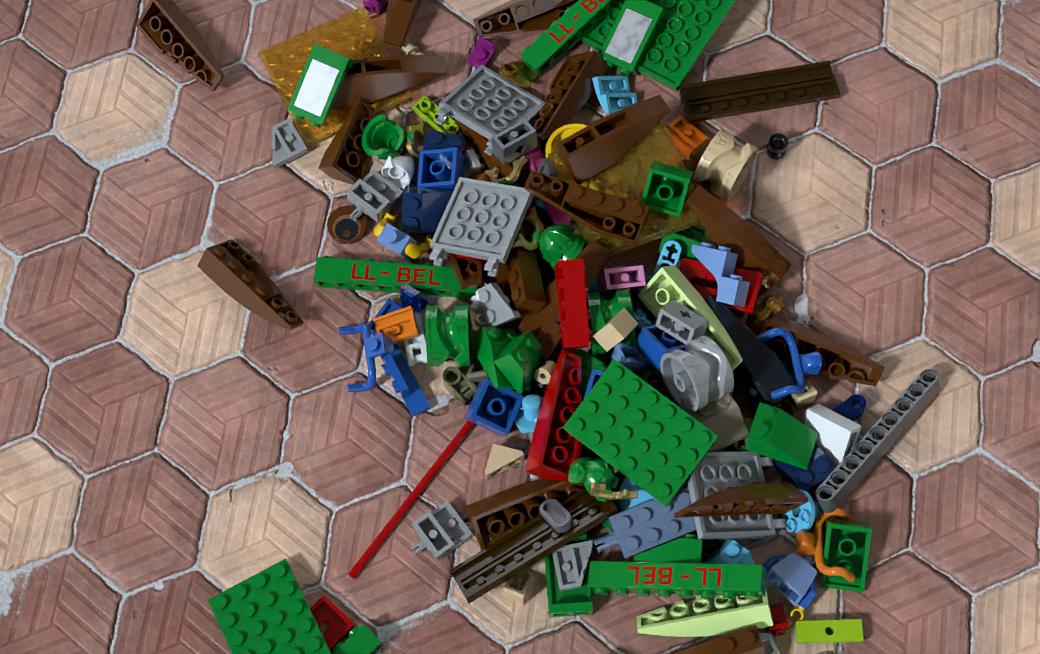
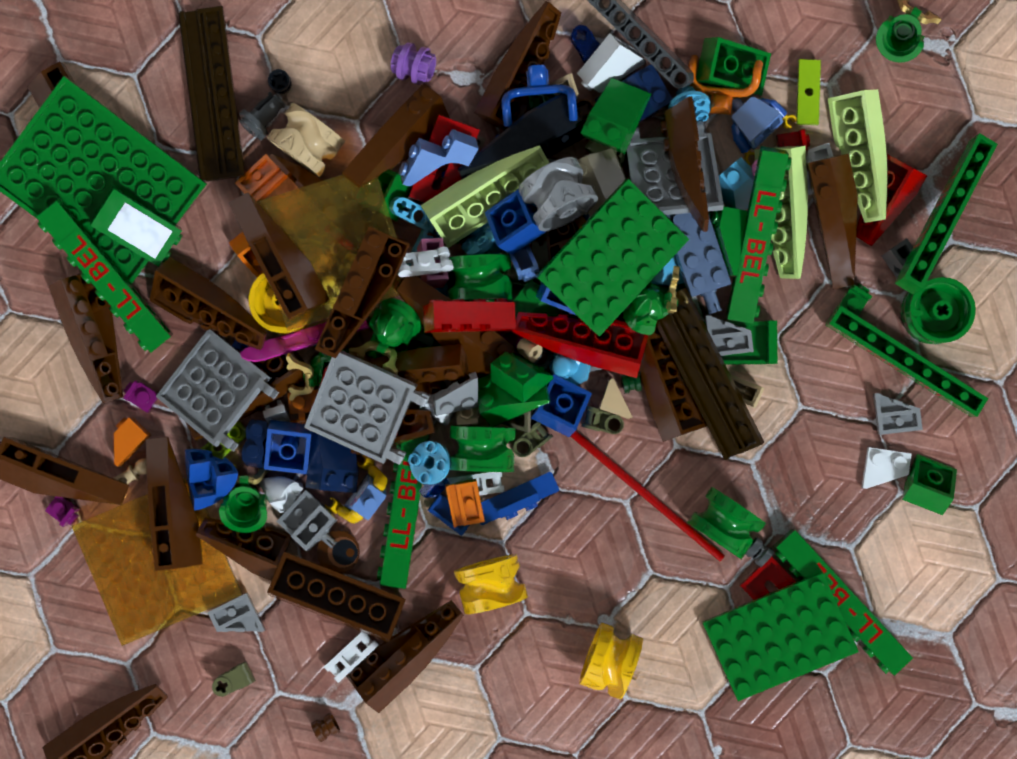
camera: 90 degrees left, 20 degrees up
panel [287,43,355,128] -> none
blue piece [339,322,394,393] -> none
light grey plate [410,501,473,561] -> none
dark grey brick [492,119,537,165] -> none
pearl gold plate [499,61,537,88] -> none
dark grey tile [537,157,558,177] -> none
dark grey tile [539,499,573,533] -> none
medium azure slope [592,76,637,114] -> none
tan slope [593,308,638,352] -> none
green slope [641,161,693,217] -> none
light grey brick [655,300,708,345] -> none
pearl gold plate [749,295,784,325] -> none
none -> orange slope [114,417,151,467]
none -> blue brick [185,449,238,511]
none -> olive piece [212,661,256,697]
none -> dark grey piece [239,92,286,141]
none -> reddish brown brick [267,552,406,642]
none -> reddish brown wheel [311,713,340,742]
none -> white plate [324,632,379,683]
none -> medium lavender piece [391,42,436,85]
none -> white plate [398,247,454,277]
none -> medium azure plate [408,441,451,485]
none -> yellow piece [454,554,528,614]
none -> yellow piece [579,622,643,700]
none -> olive piece [581,406,624,434]
none -> dark green wheel [620,372,642,394]
none -> green piece [687,487,766,560]
none -> dark grey wheel [745,537,774,567]

